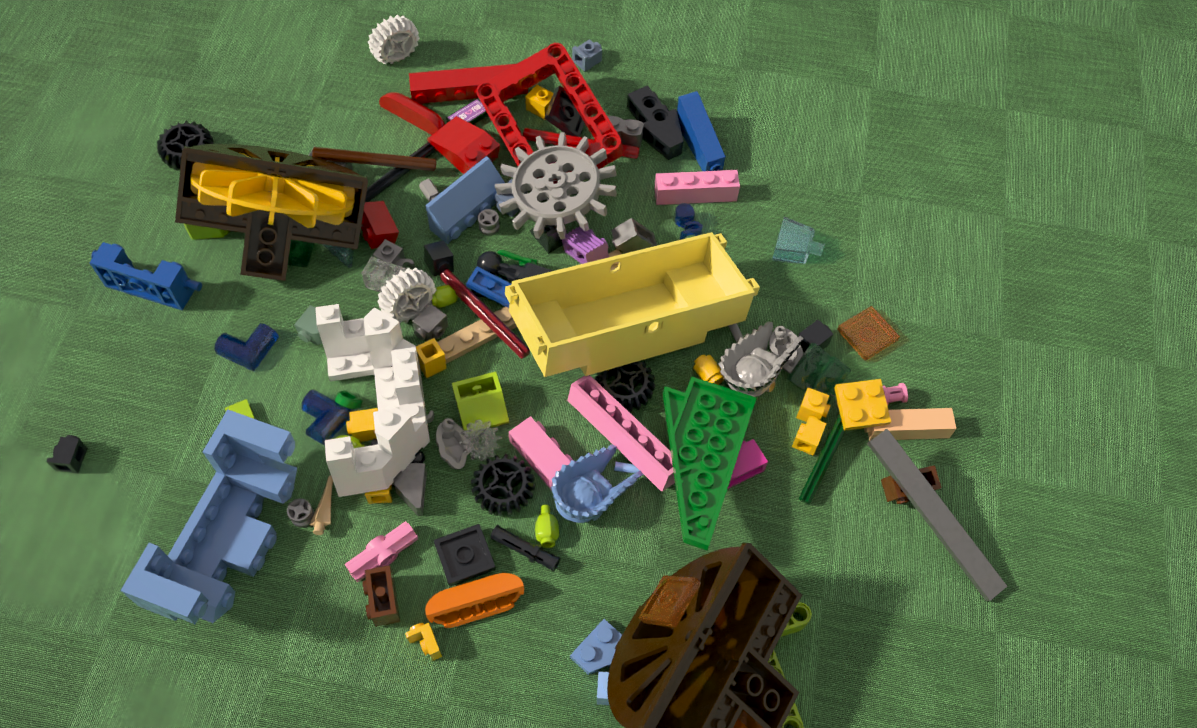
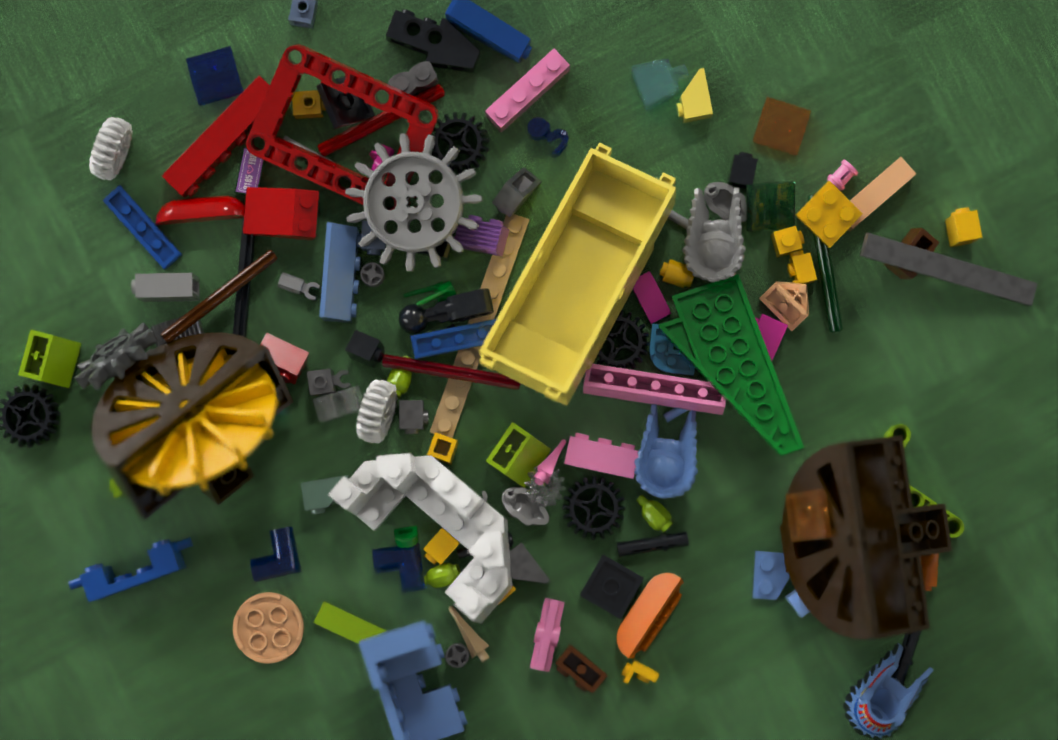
camera: 35 degrees left, 25 degrees up
none -> lime slope [18,330,82,388]
none -> dark grey gear [74,323,158,390]
none -> blue tile [102,185,182,270]
none -> light grey brick [131,273,200,302]
none -> clear blue slope [186,46,244,106]
none -> light nougat tile [233,592,304,664]
none -> black gear [431,112,489,174]
none -> bright pink piece [533,439,566,485]
none -> dark pink slope [632,271,671,324]
none -> dark azure plate [649,324,695,376]
none -> light yellow slope [676,68,713,123]
none -> light nougat slope [759,281,809,331]
none -> yellow brick [945,207,983,247]

